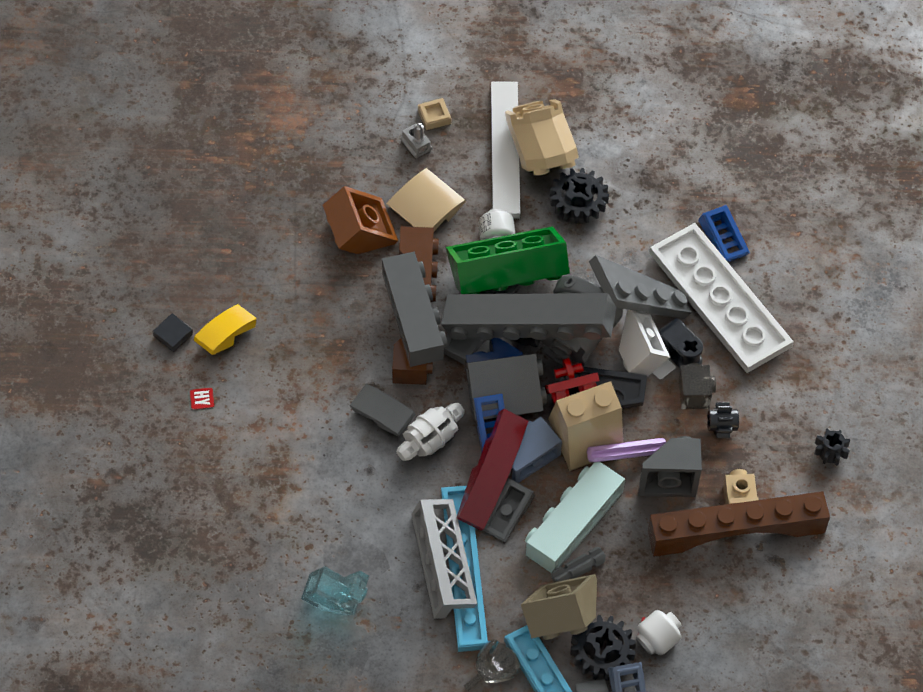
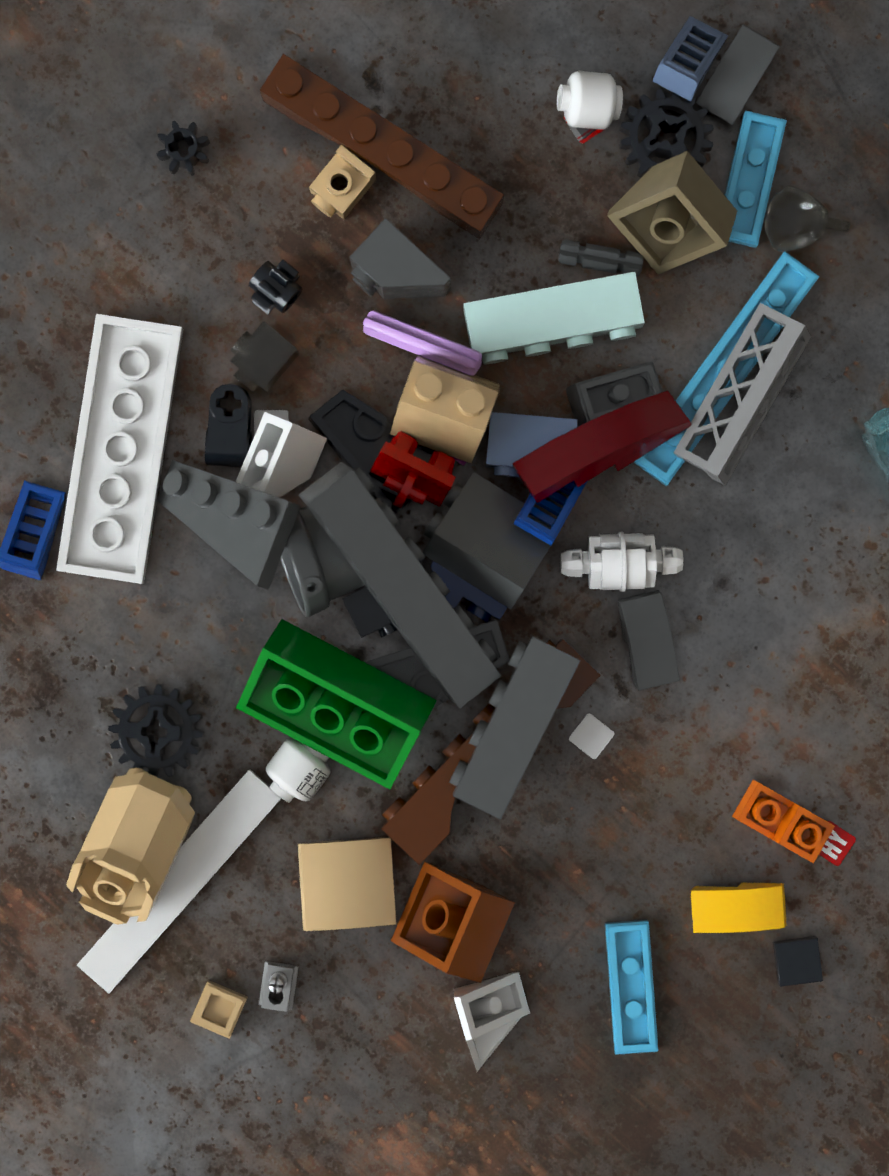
camera: 135 degrees left, 30 degrees up
none -> white slope [454,972,530,1072]
none -> white sticker [569,713,615,759]
none -> medium azure tile [605,920,658,1055]
none -> orange slope [732,779,835,864]

